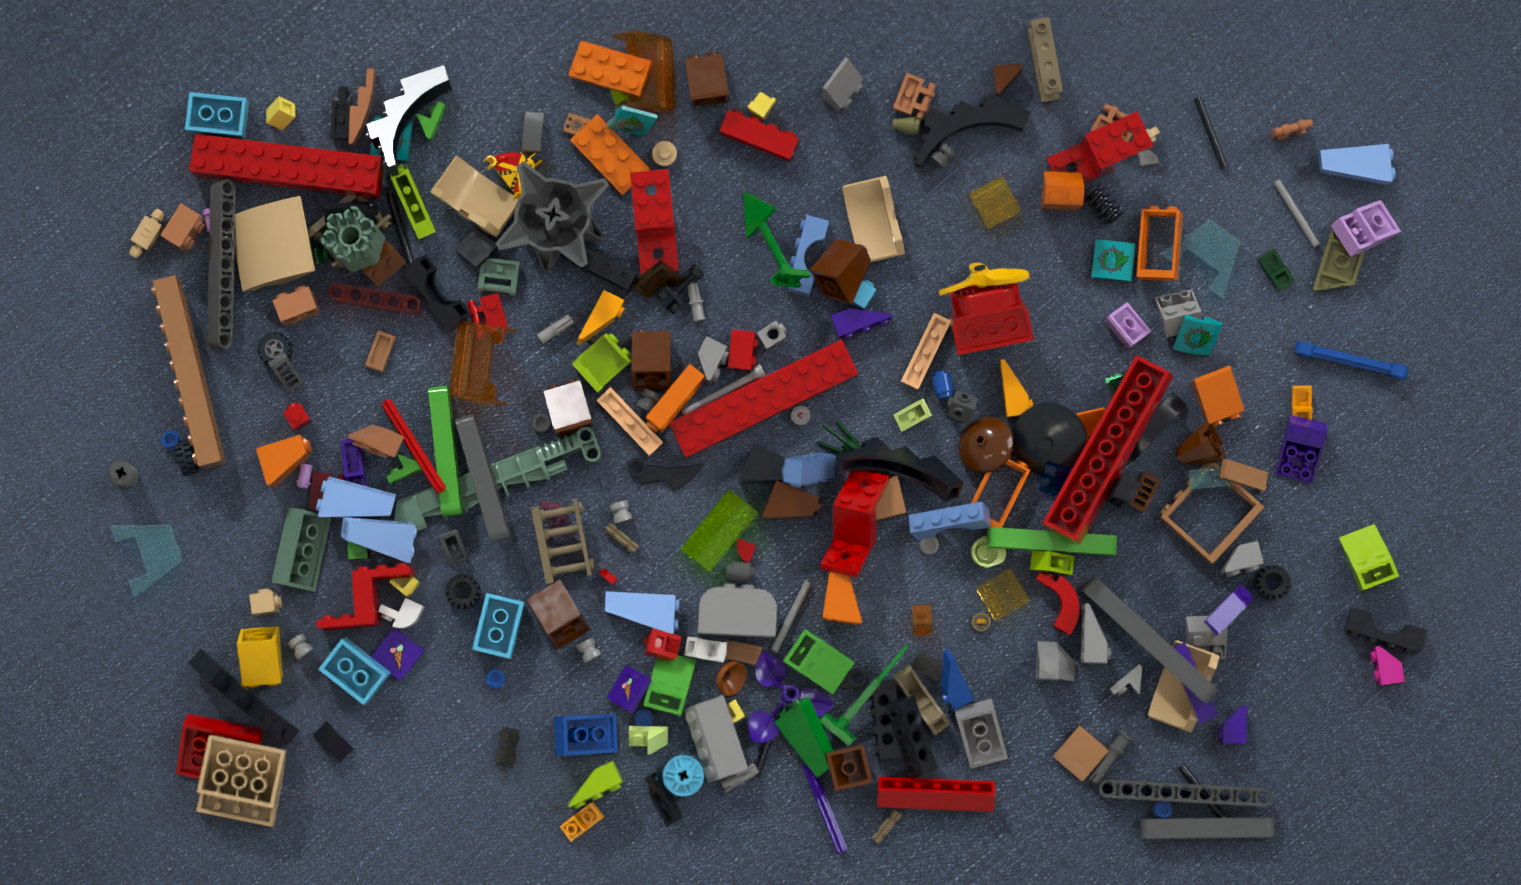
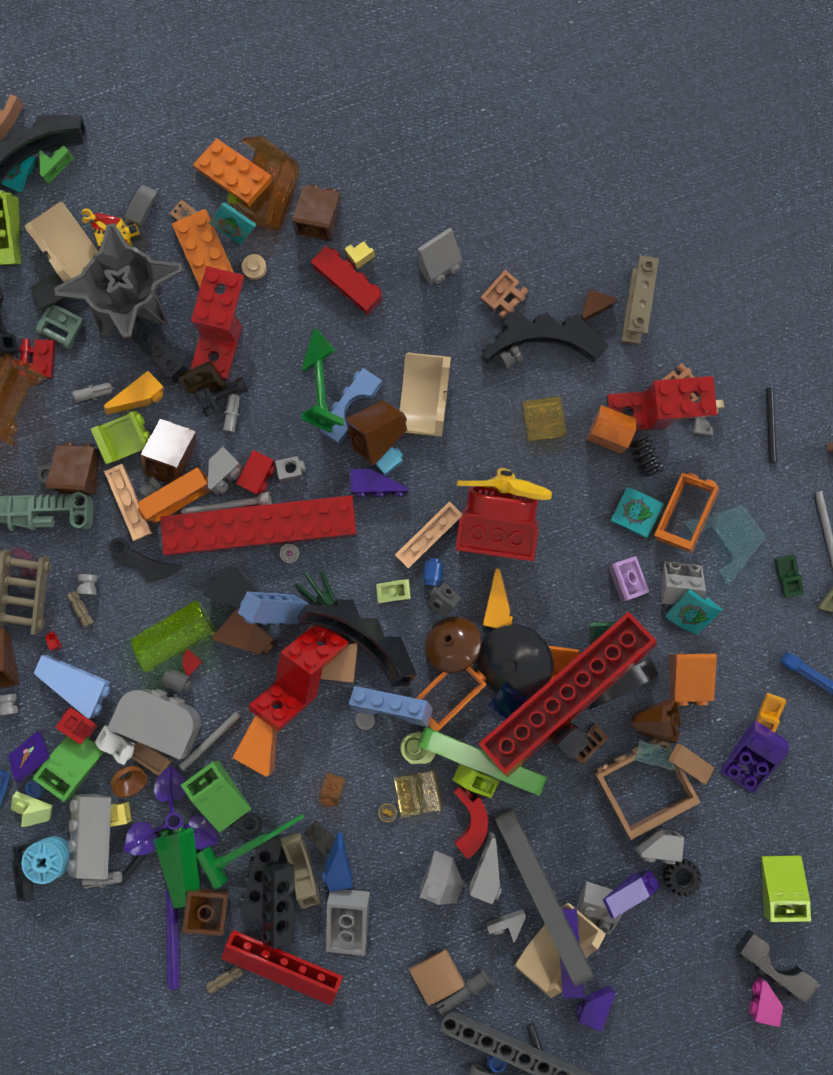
camera: 25 degrees right, 0 degrees up
olive cone [892,117,921,136] -> none

